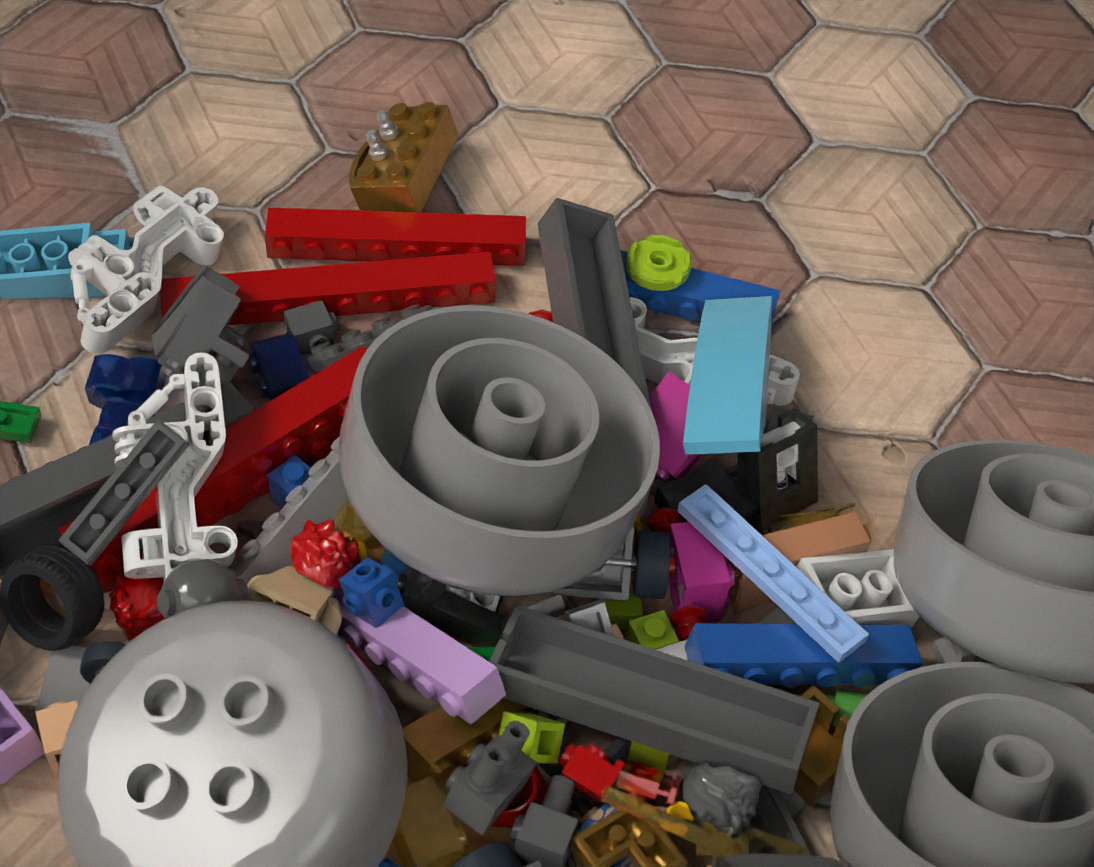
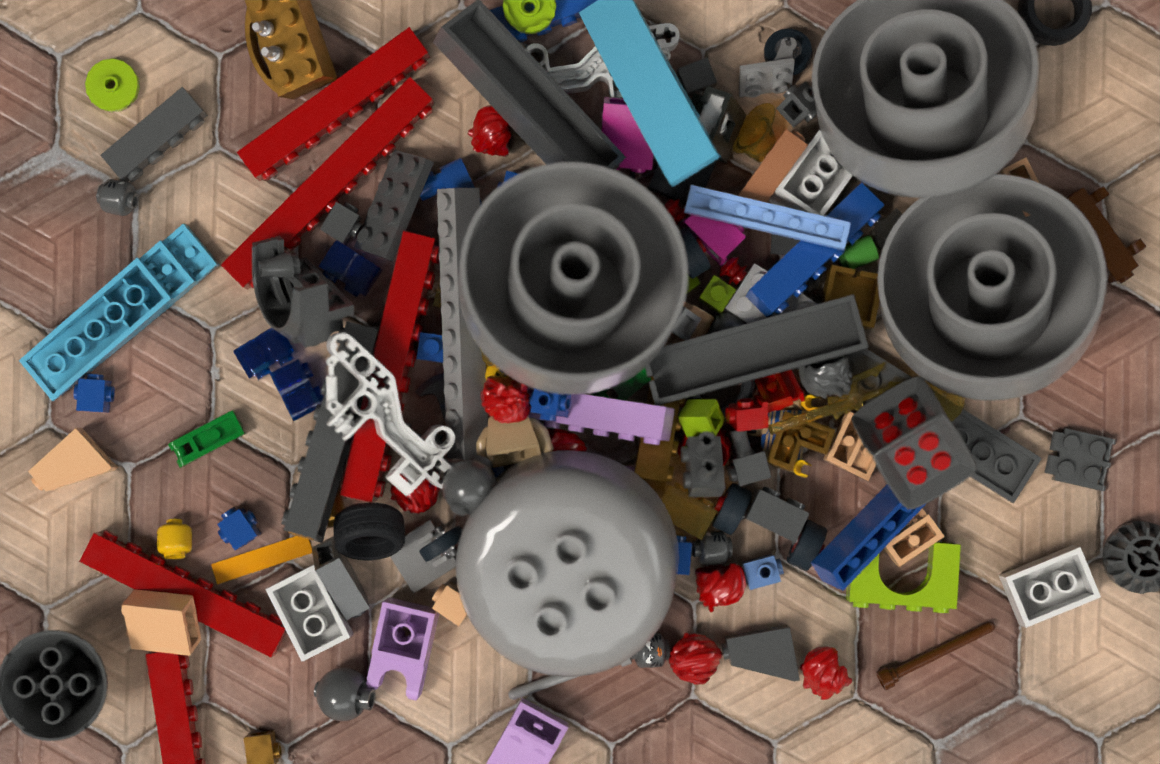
camera: 30 degrees left, 35 degrees up
dark grey brick [58,419,190,566] -> none
white beam [68,186,224,354] -> none
none -> lime plate [85,59,140,112]
none -> dark grey head [96,179,139,216]
none -> dark grey brick [100,87,208,182]
none -> light grey plate [739,29,812,98]
none -> dark grey brick [776,82,817,128]

